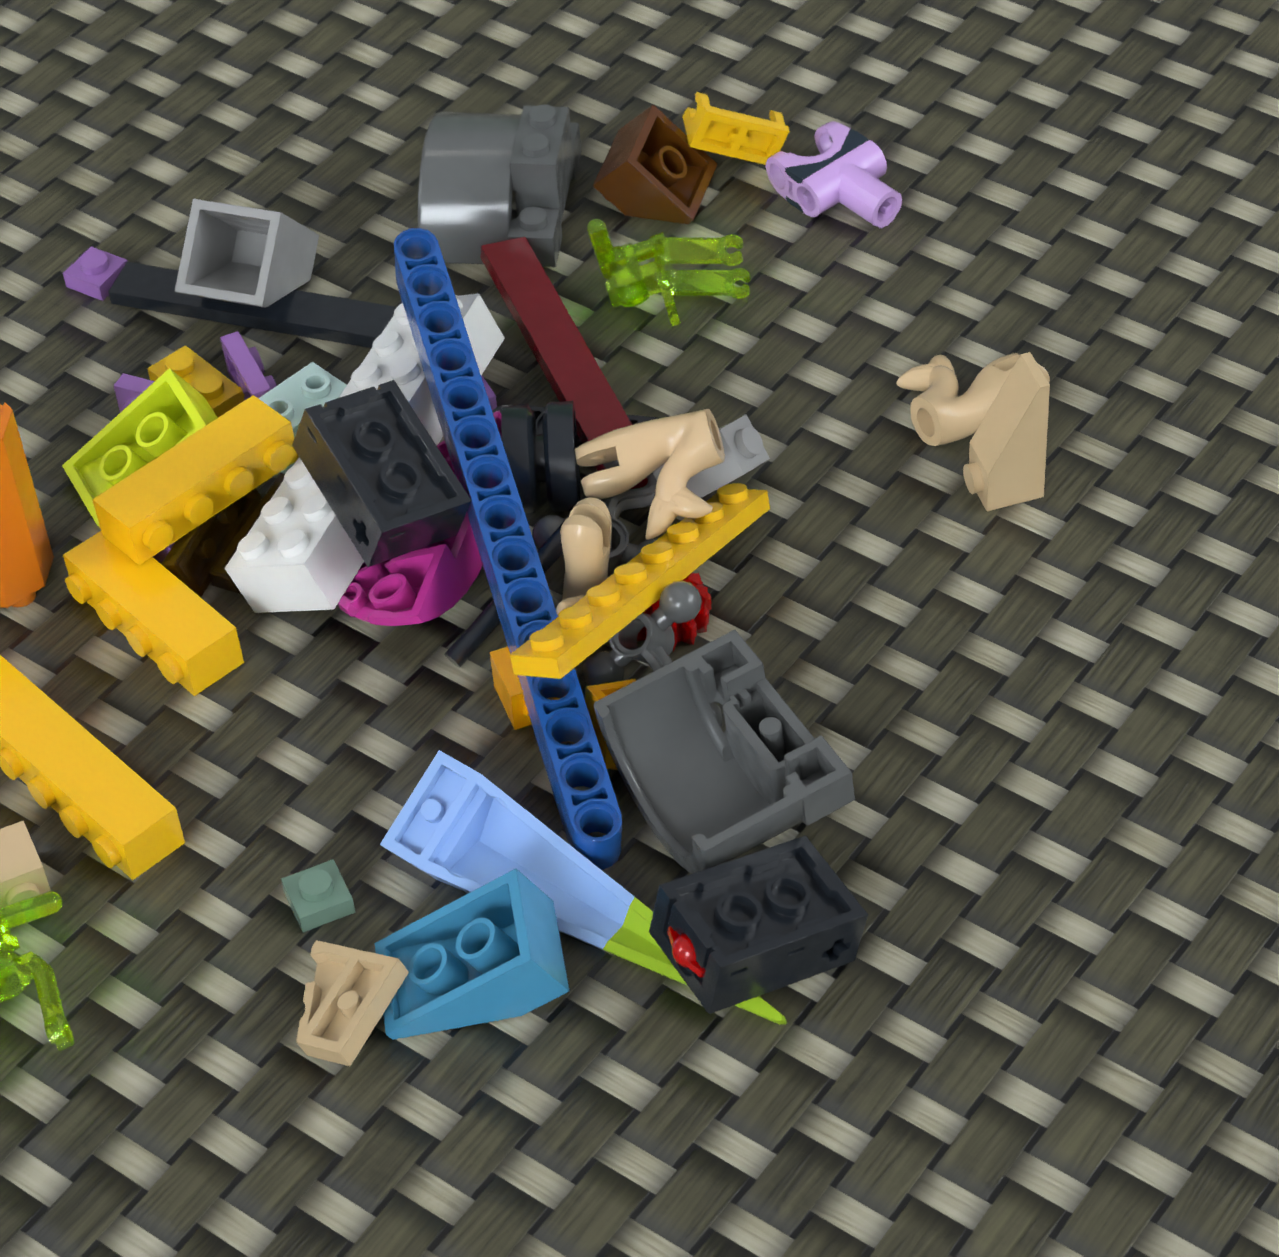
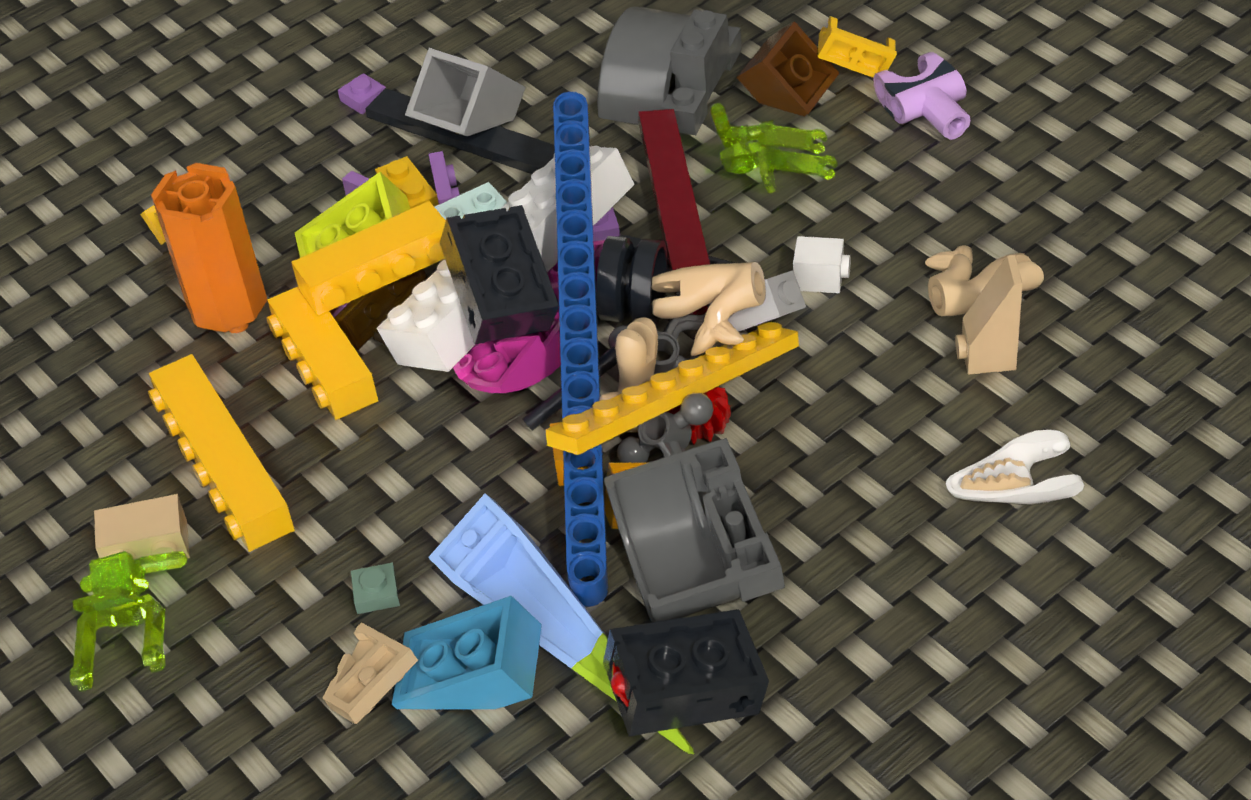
camera: 15 degrees right, 0 degrees up
none -> white brick [793,236,851,293]
none -> white animal [946,430,1084,505]

